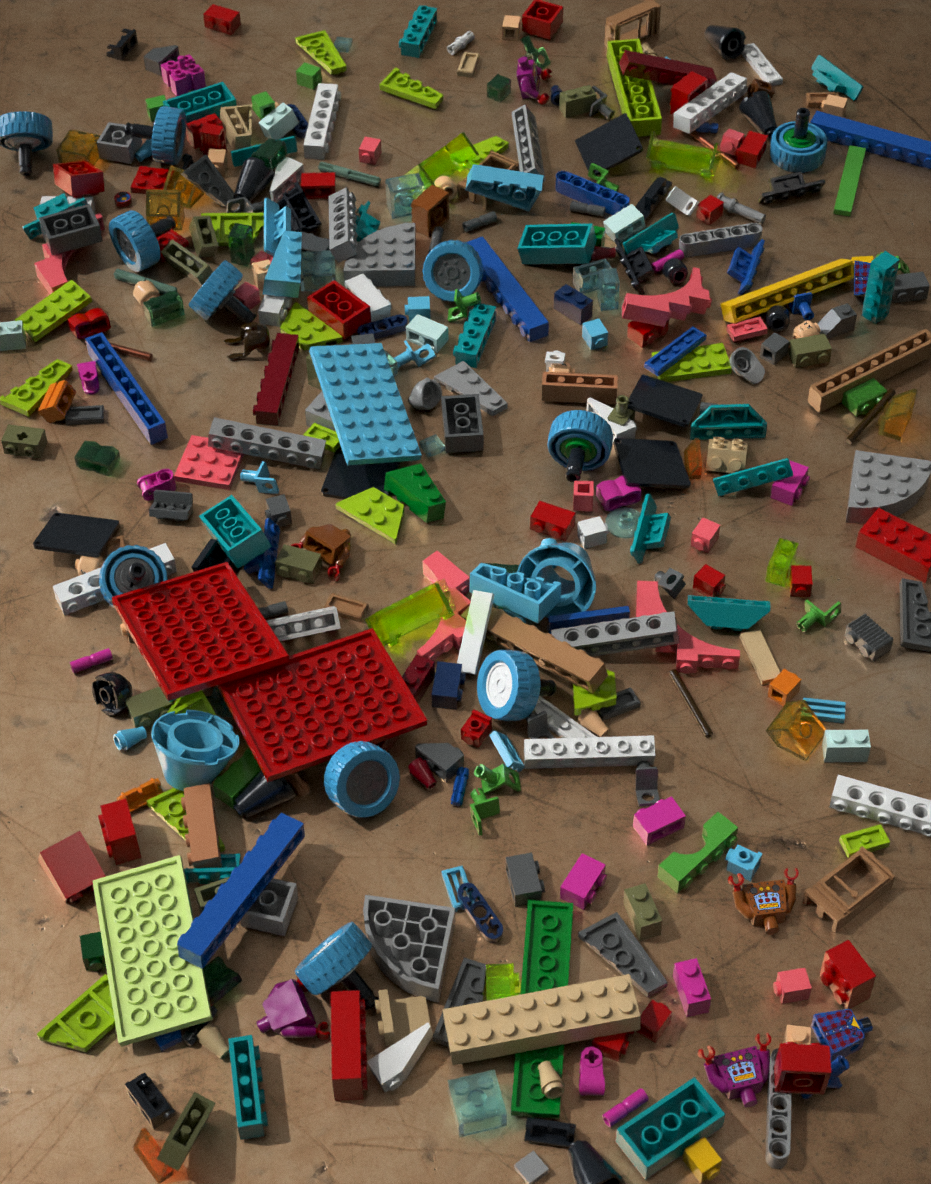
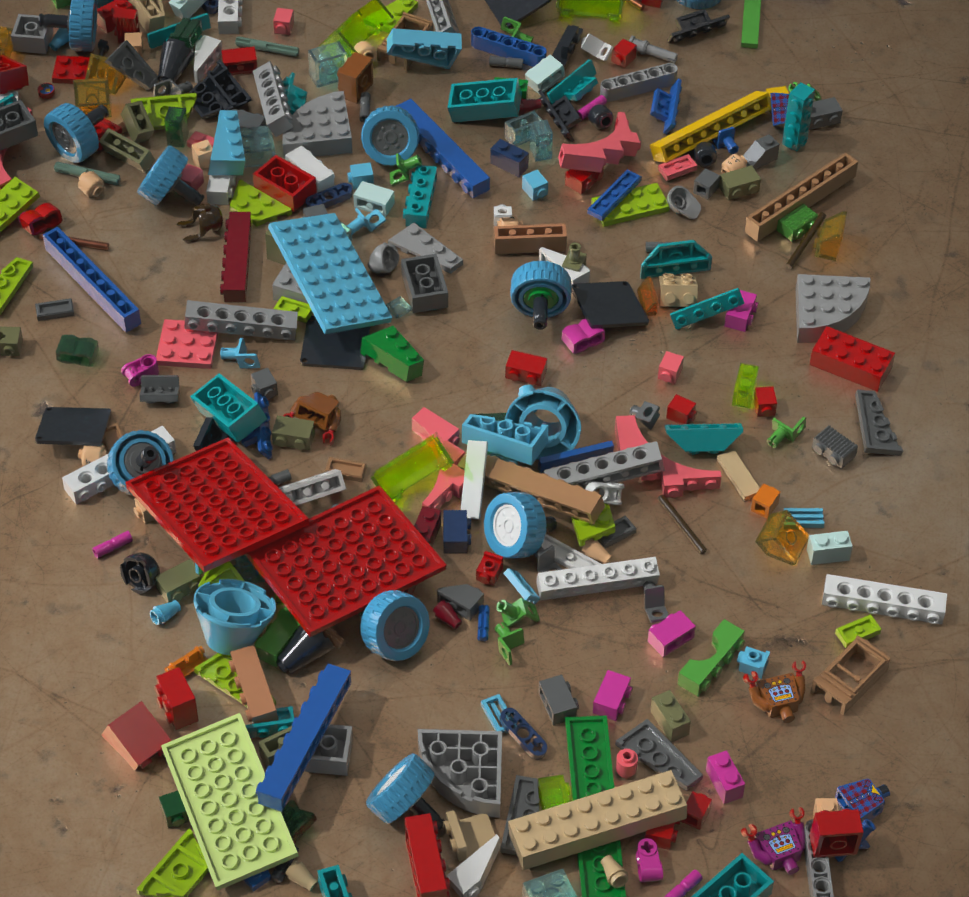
camera: 10 degrees left, 0 degrees up
orange brick [38,380,76,423] -> none
dark pink piece [77,361,100,395] -> none
clear green brick [142,290,185,327] -> none
magenta torso [256,977,330,1040] -> none
medium azure bracket [264,197,291,257] -> none
lime wing [335,487,405,544] -> none
dark grey piece [462,211,497,232] -> none
coral brick [573,481,594,511] -> none
white brick [577,516,609,549] -> none
clear light blue dish [606,507,641,538] -> none
black piece [628,375,703,427] -> none
teal bracket [630,494,671,564] -> none
coral brick [773,968,812,1004] -> none
red brick [820,939,876,1009] -> none
none -> white piece [585,482,625,505]
none -> coral brick [616,749,638,779]

